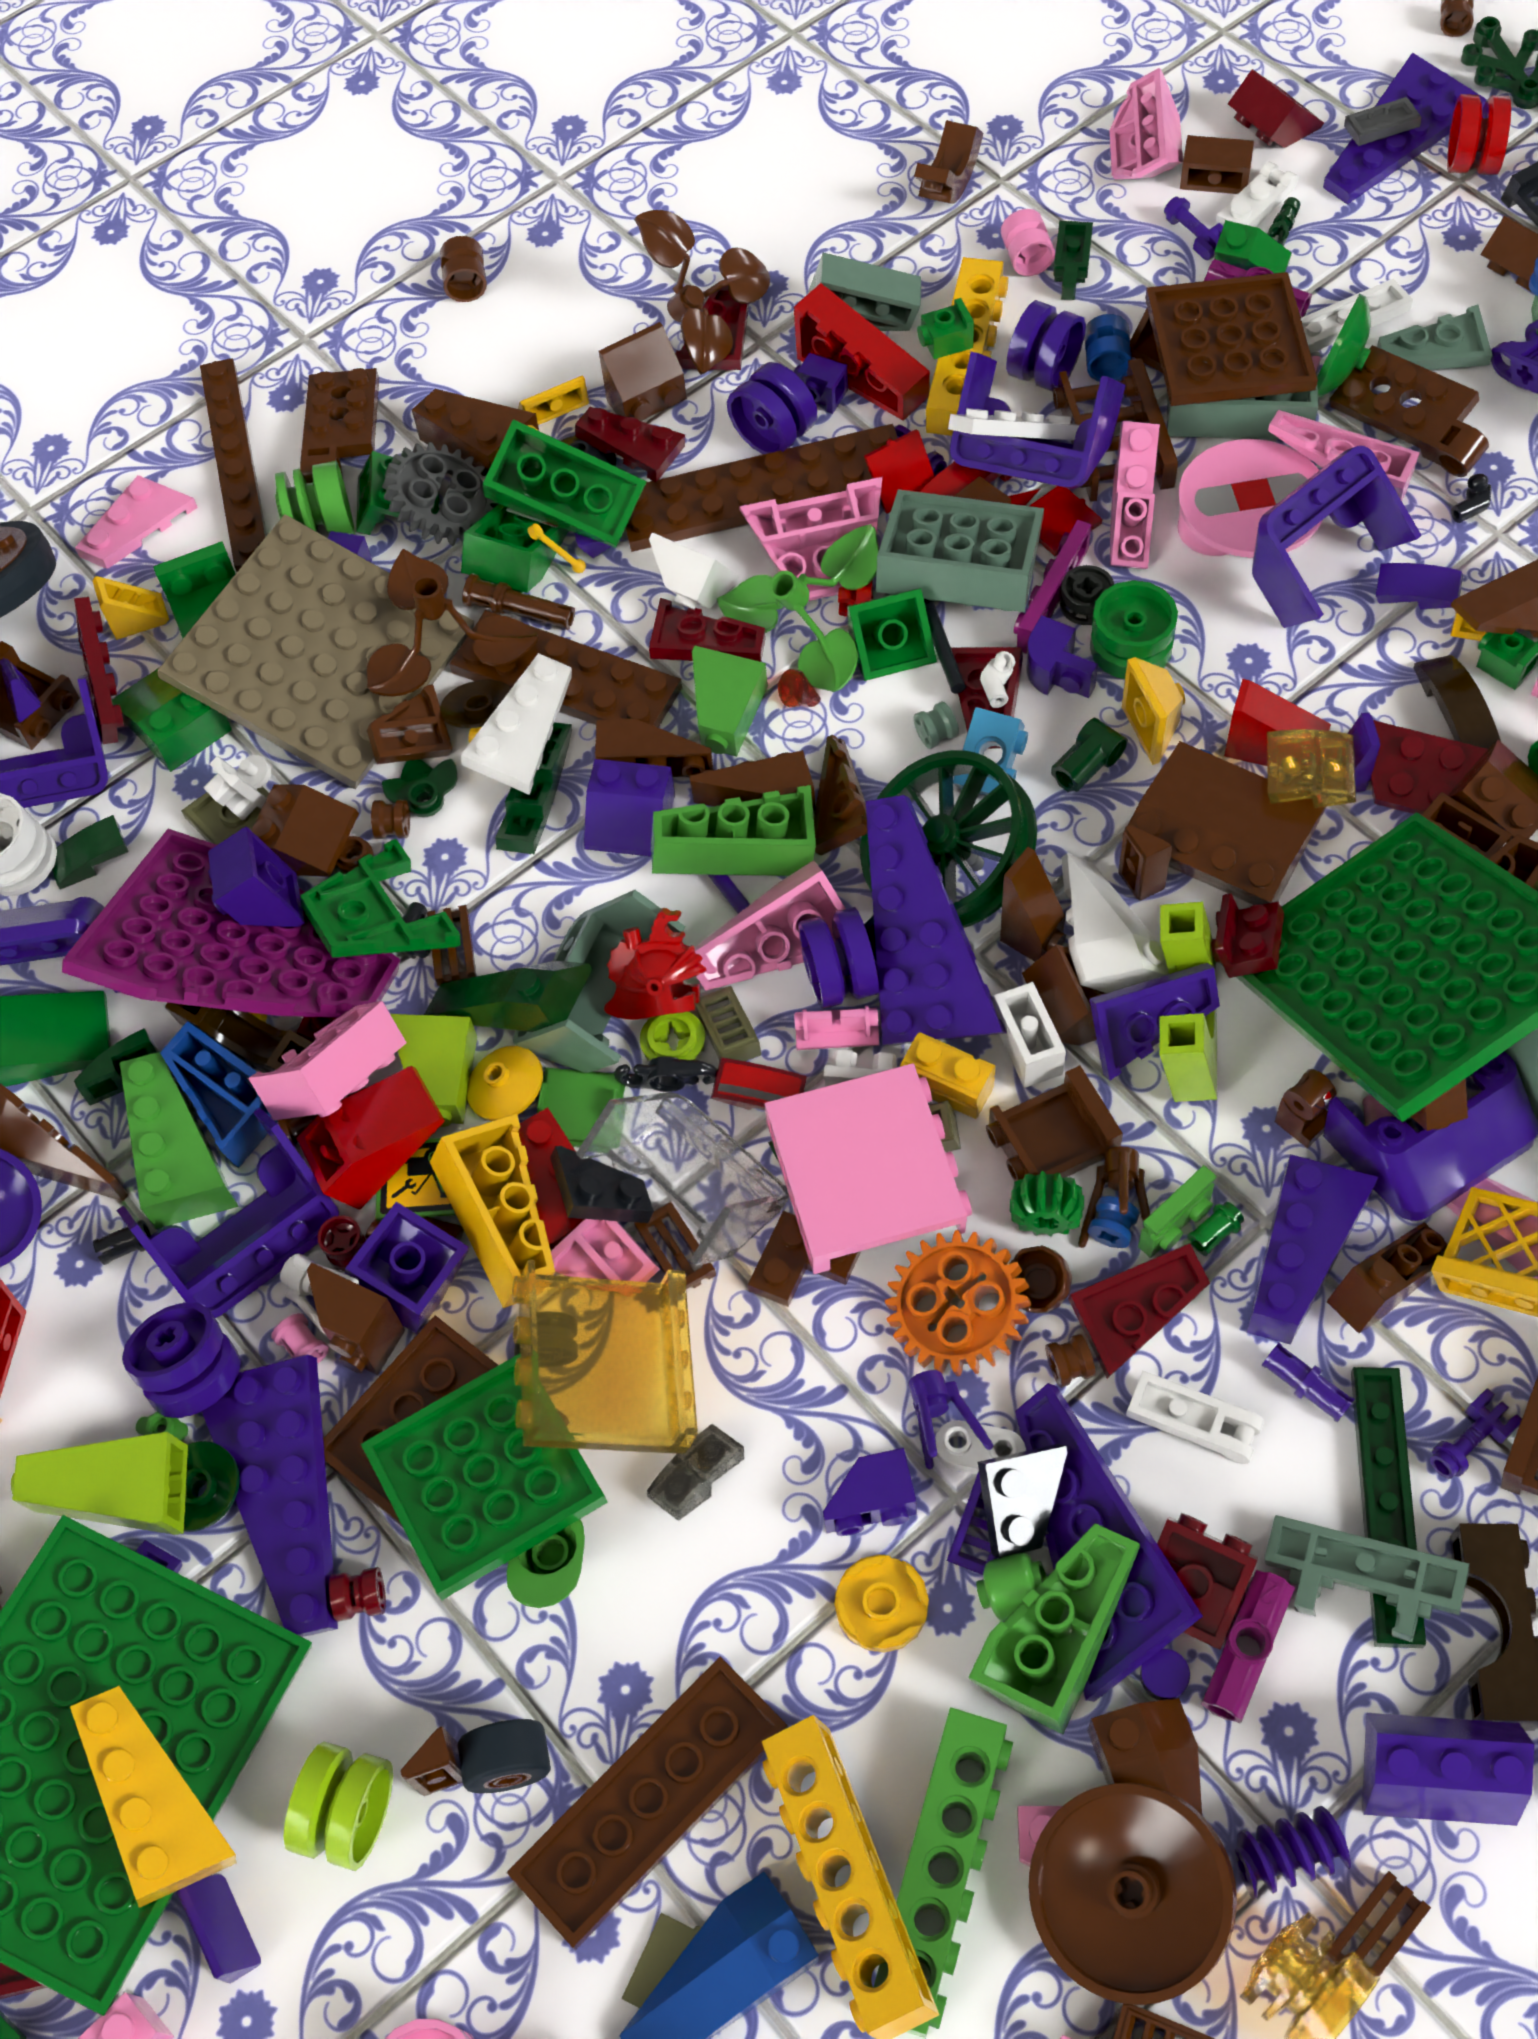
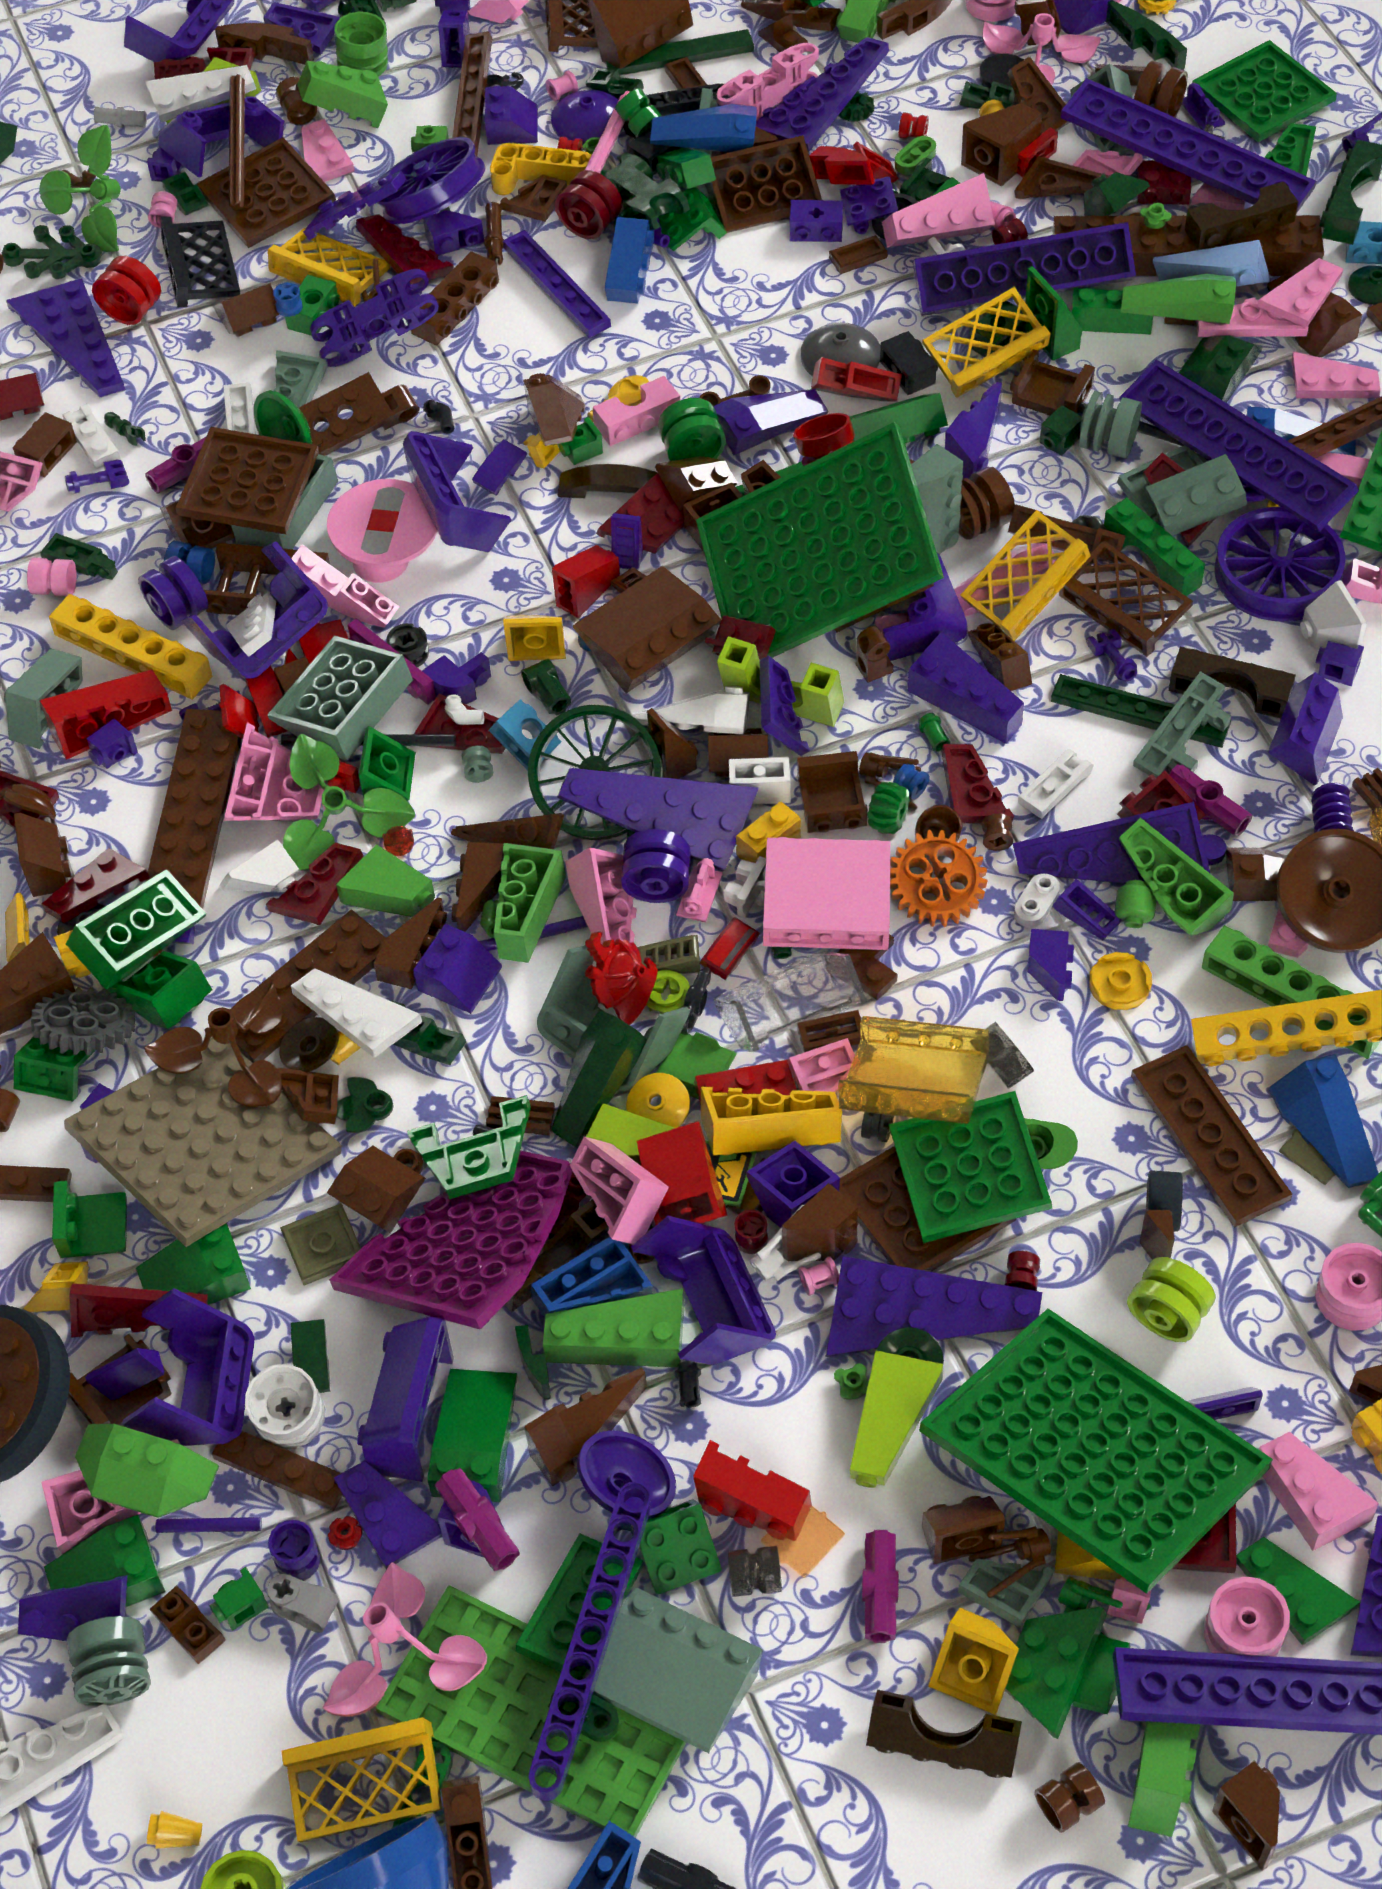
camera: 75 degrees left, 5 degrees down
yellow wedge [70,1686,237,1908] -> none
dark purple wheel [122,1302,241,1418] -> none
white hips [203,755,272,820] -> none
dark purple slope [208,826,305,927] -> none
bright green wheel [275,460,355,535] -> none
reddish brown wheel [371,800,410,839] -> none
reddish brown pin [462,573,575,630] -> none
yellow hinge [528,523,586,574] -> none
black wing [550,1146,654,1223] -> none
dark purple wheel [727,362,818,454] -> none
dark purple plant [908,1370,994,1470] -> none
green brick [917,298,974,359] -> none
wing [977,1444,1067,1558] -> none
green wheel [1090,580,1178,679] -> none
reddish brown slope [1118,825,1172,901] -> none
bright green plate [1138,1165,1217,1258] -> none
green slope [1215,220,1292,273] -> none
dark purple pin [1261,1342,1355,1422] -> none
clear yellow slope [1267,729,1356,808] -> none
bright pink wedge [1268,410,1420,501] -> none
dark grey plate [1344,97,1421,146] -> none

